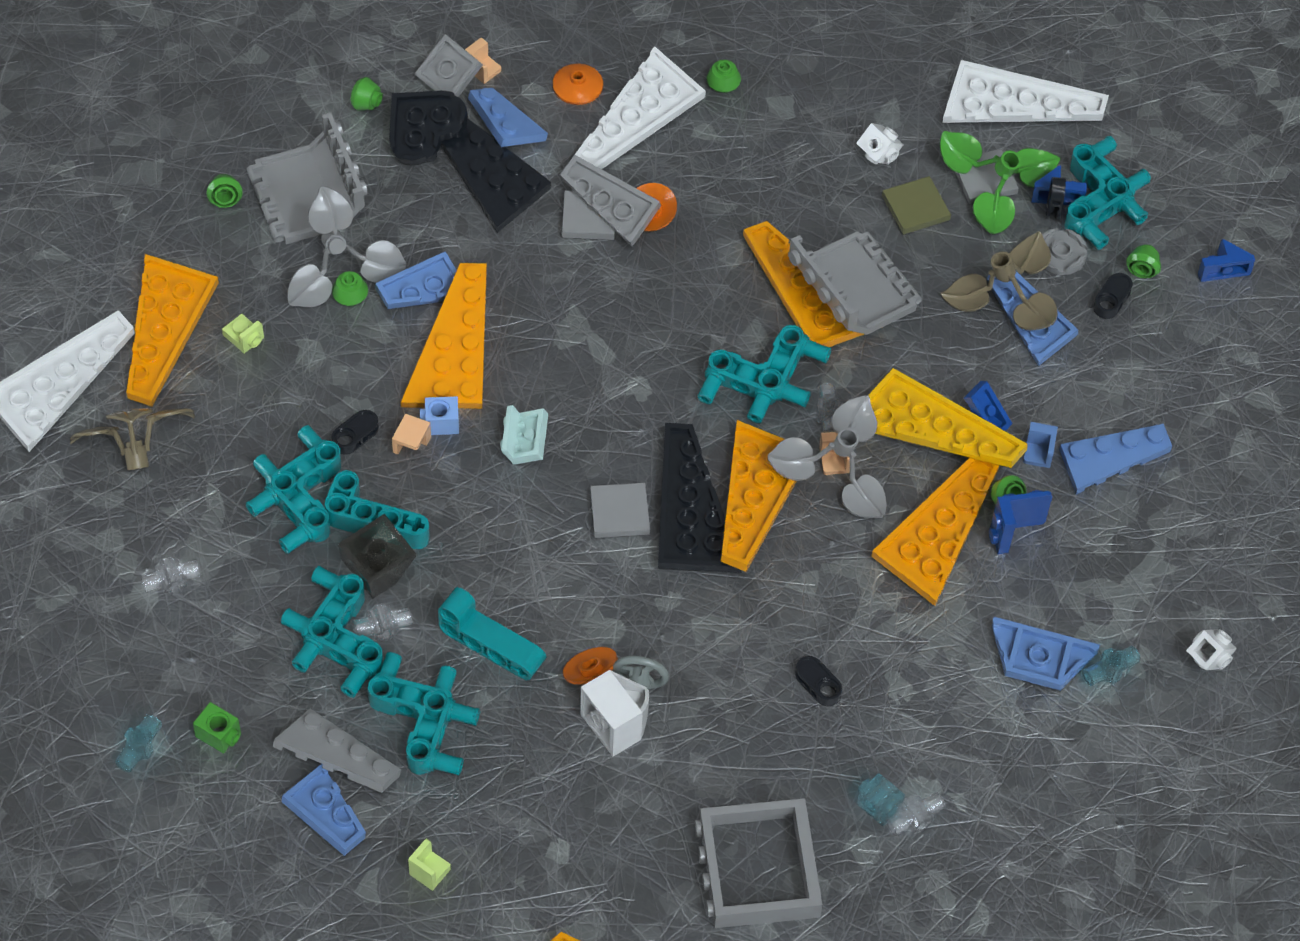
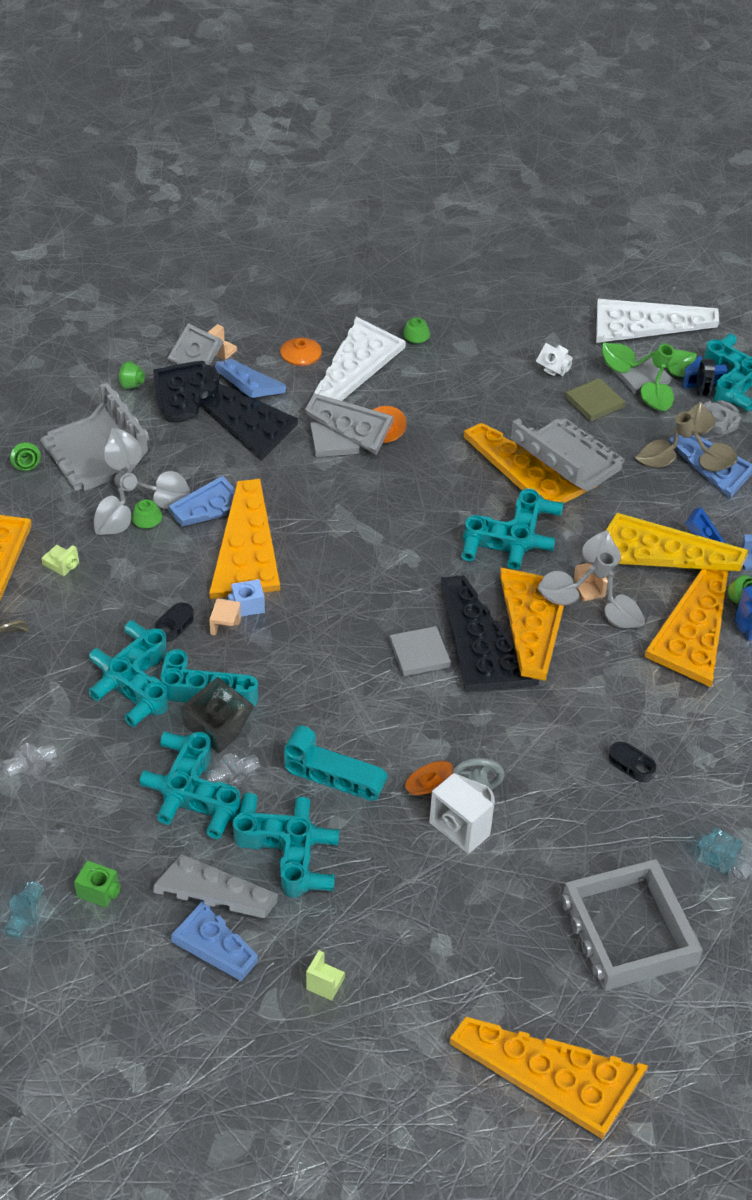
camera: 10 degrees left, 10 degrees down
light aqua bracket [500,405,548,465] -> none

